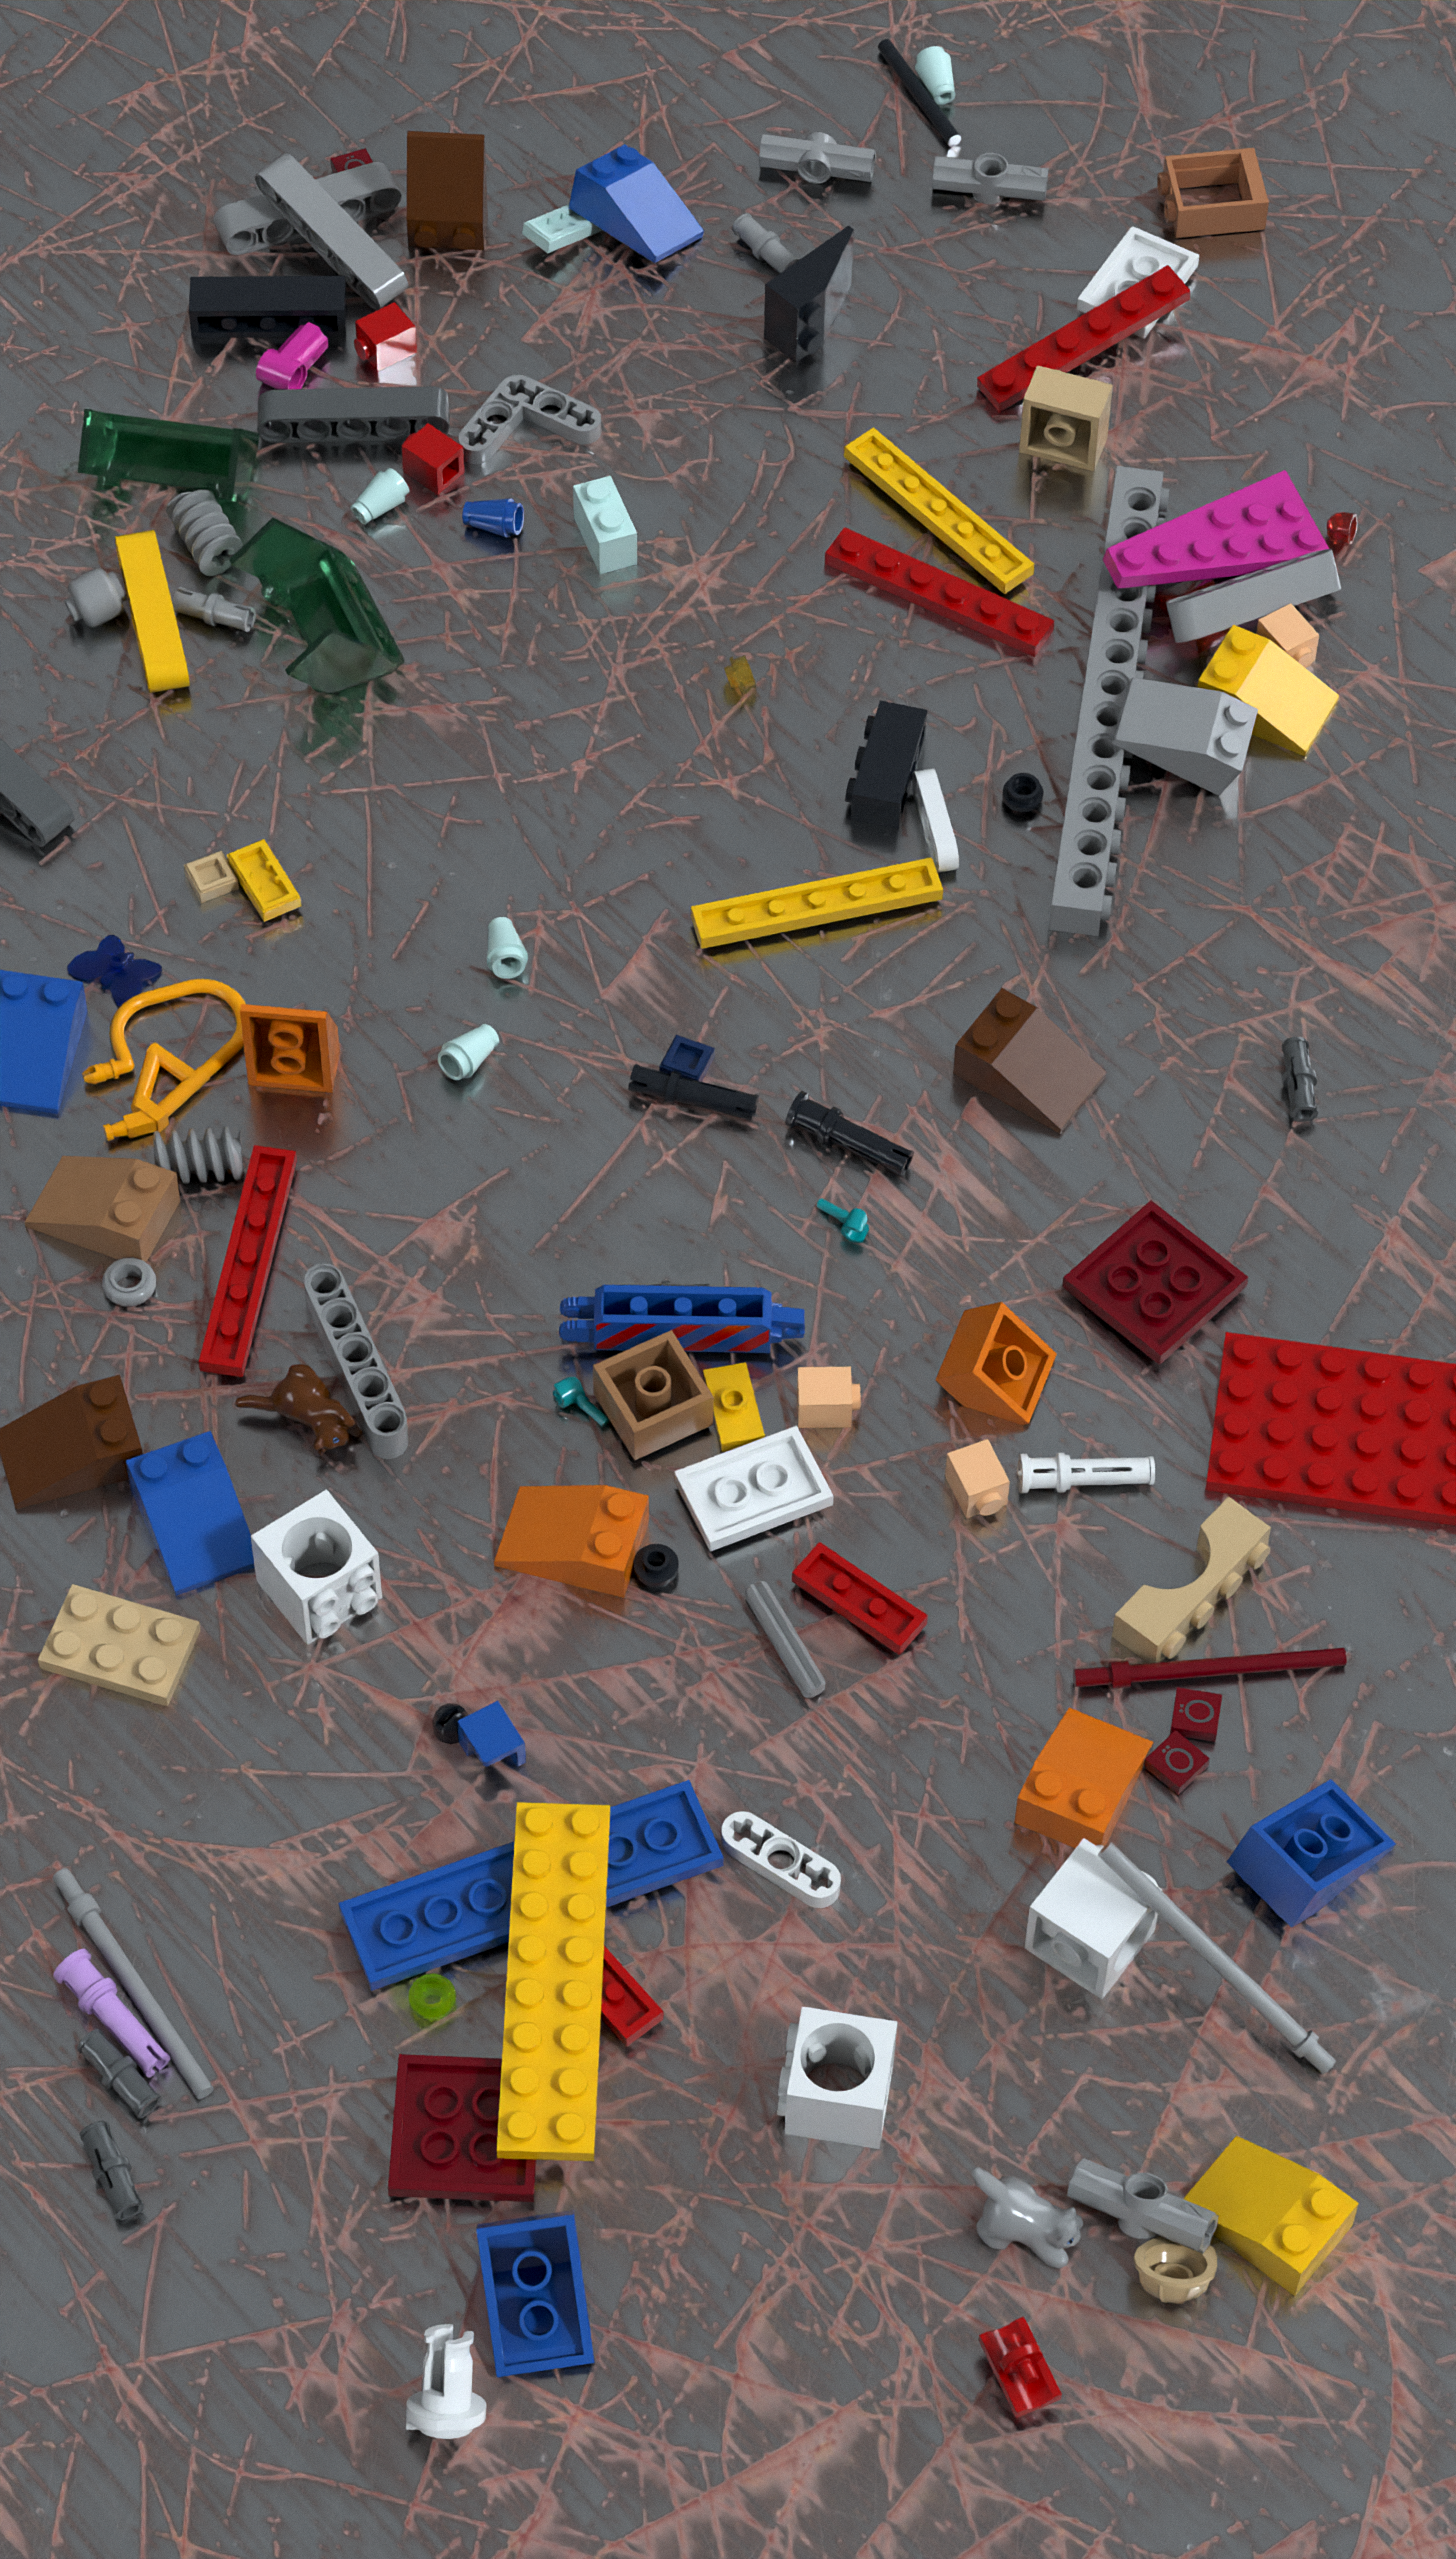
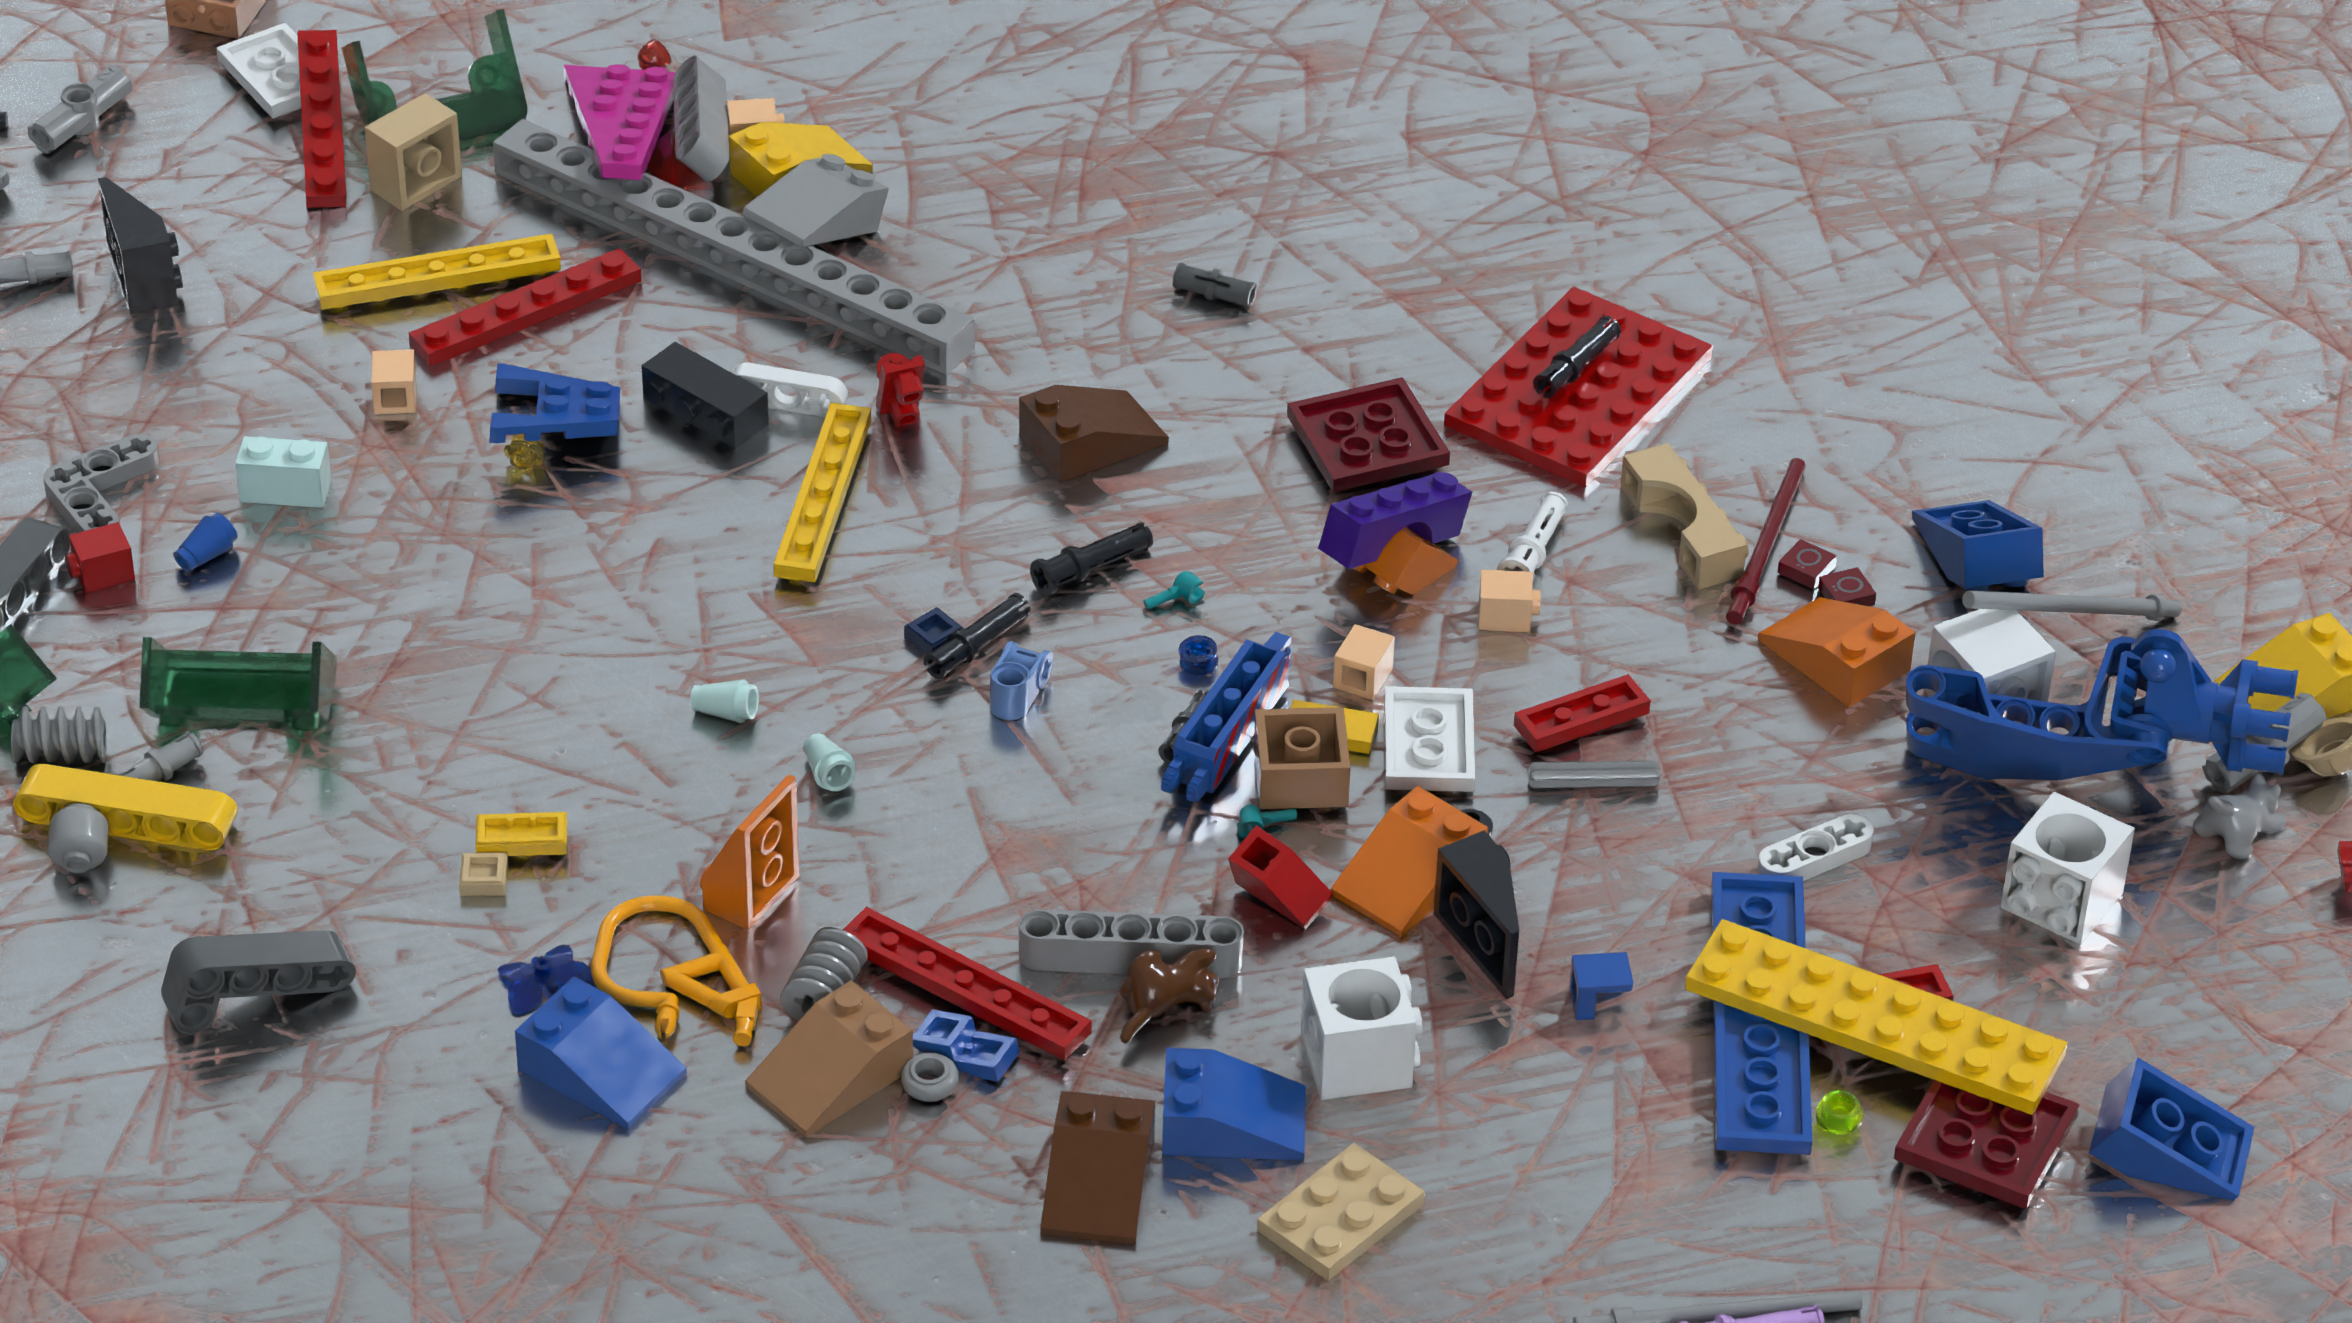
camera: 65 degrees left, 15 degrees down
light aqua cone [350,468,410,525] -> none
white piece [406,2324,486,2439] -> none
black hinge [433,1703,468,1744] -> none
black plate [1002,773,1044,812] -> none
none -> clear green windscreen [342,9,528,141]
none -> light nougat brick [371,349,417,415]
none -> blue wing [489,363,620,443]
none -> red hips [876,353,925,427]
none -> blue slope [913,1009,1020,1082]
none -> medium blue piece [990,641,1053,720]
none -> clear blue bush [1178,635,1219,676]
none -> red slope [1228,825,1333,930]
none -> dark purple arch [1318,472,1473,569]
none -> black slope [1433,830,1519,999]
none -> black pin [1533,316,1622,398]
none -> blue piece [1906,629,2298,780]

